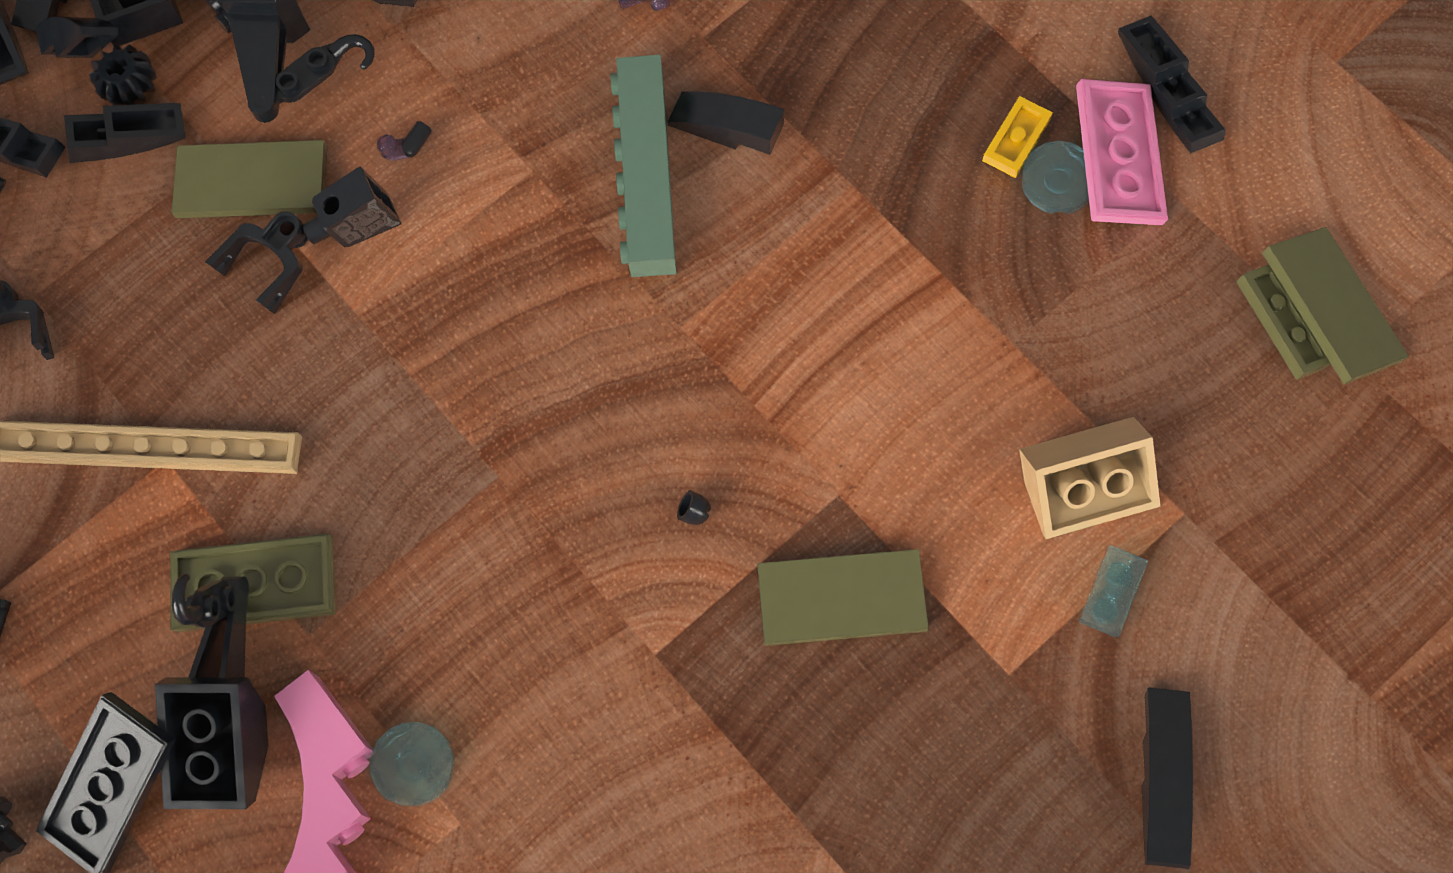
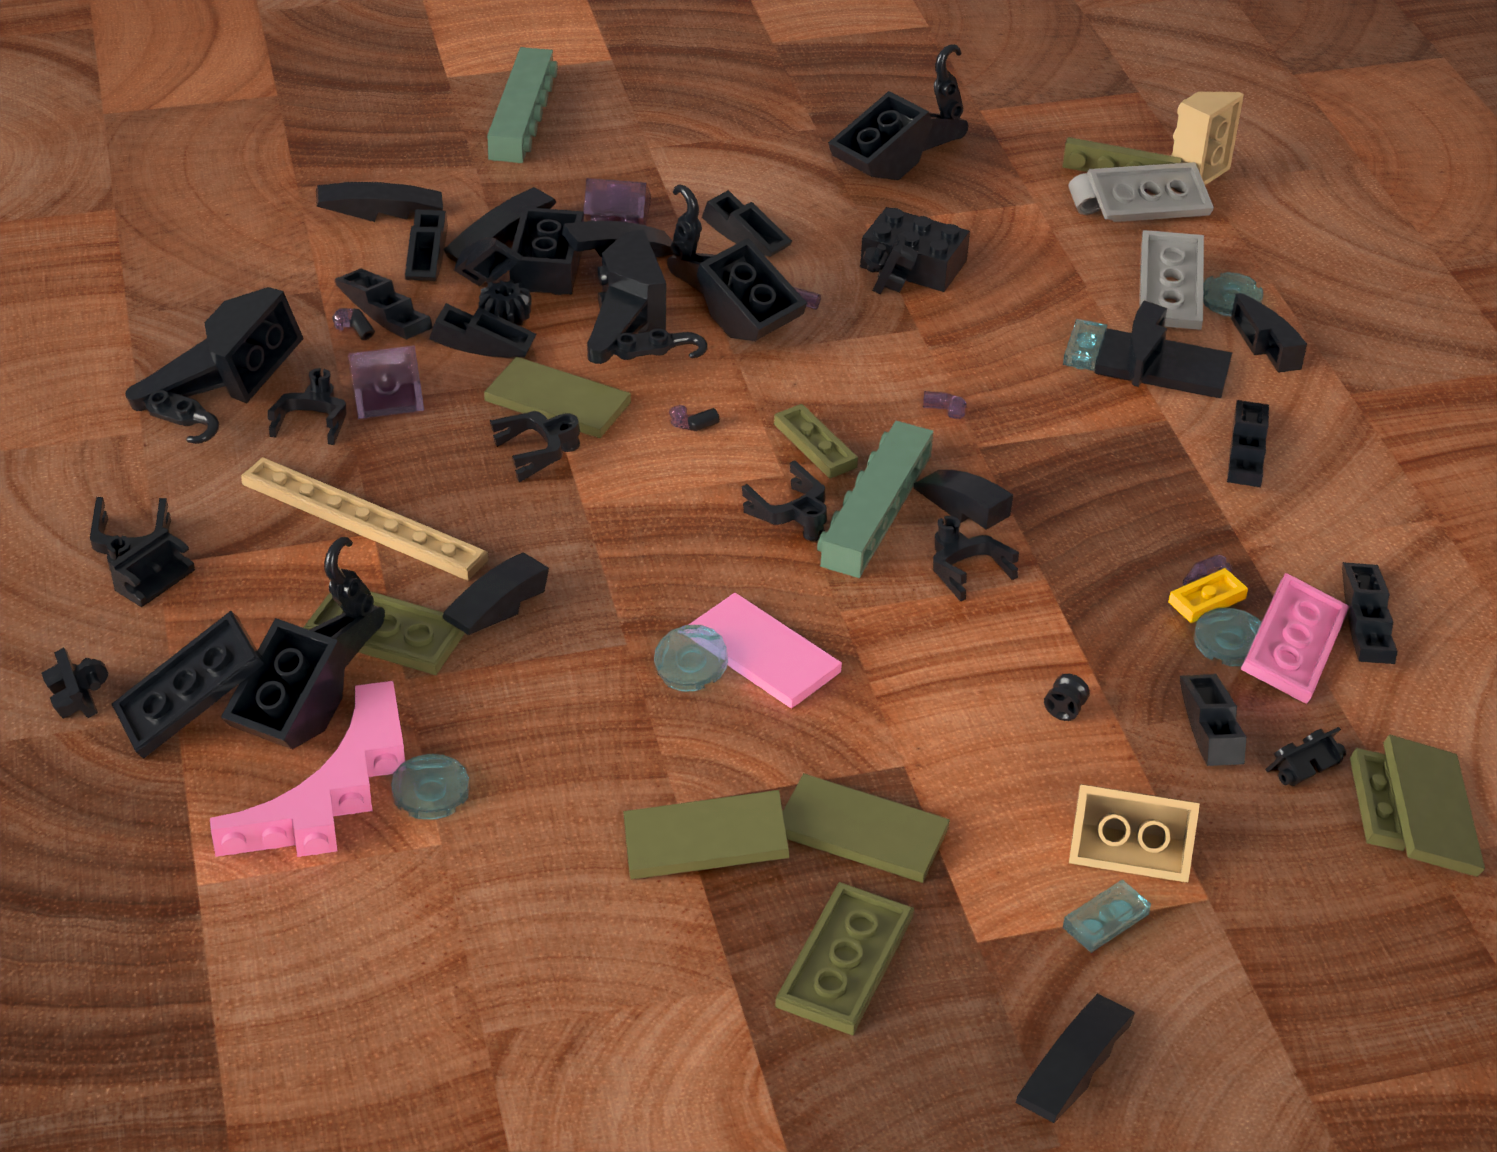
camera: 20 degrees right, 30 degrees down
black torso [302,166,402,247] -> none
black hinge [677,490,711,525] -> none
none -> slope [348,345,424,419]
none -> black slope [442,552,549,635]
none -> olive tile [623,790,789,880]
none -> clear light blue tile [654,625,728,691]
none -> bright pink tile [685,593,842,709]
none -> black piece [742,460,827,541]
none -> olive plate [774,404,858,479]
none -> olive tile [775,882,914,1036]
none -> black piece [933,516,1019,602]
none -> black wheel [1044,673,1090,721]
none -> black slope [1180,674,1247,766]
none -> arm [1183,555,1232,586]
none -> black hinge [1265,727,1346,786]

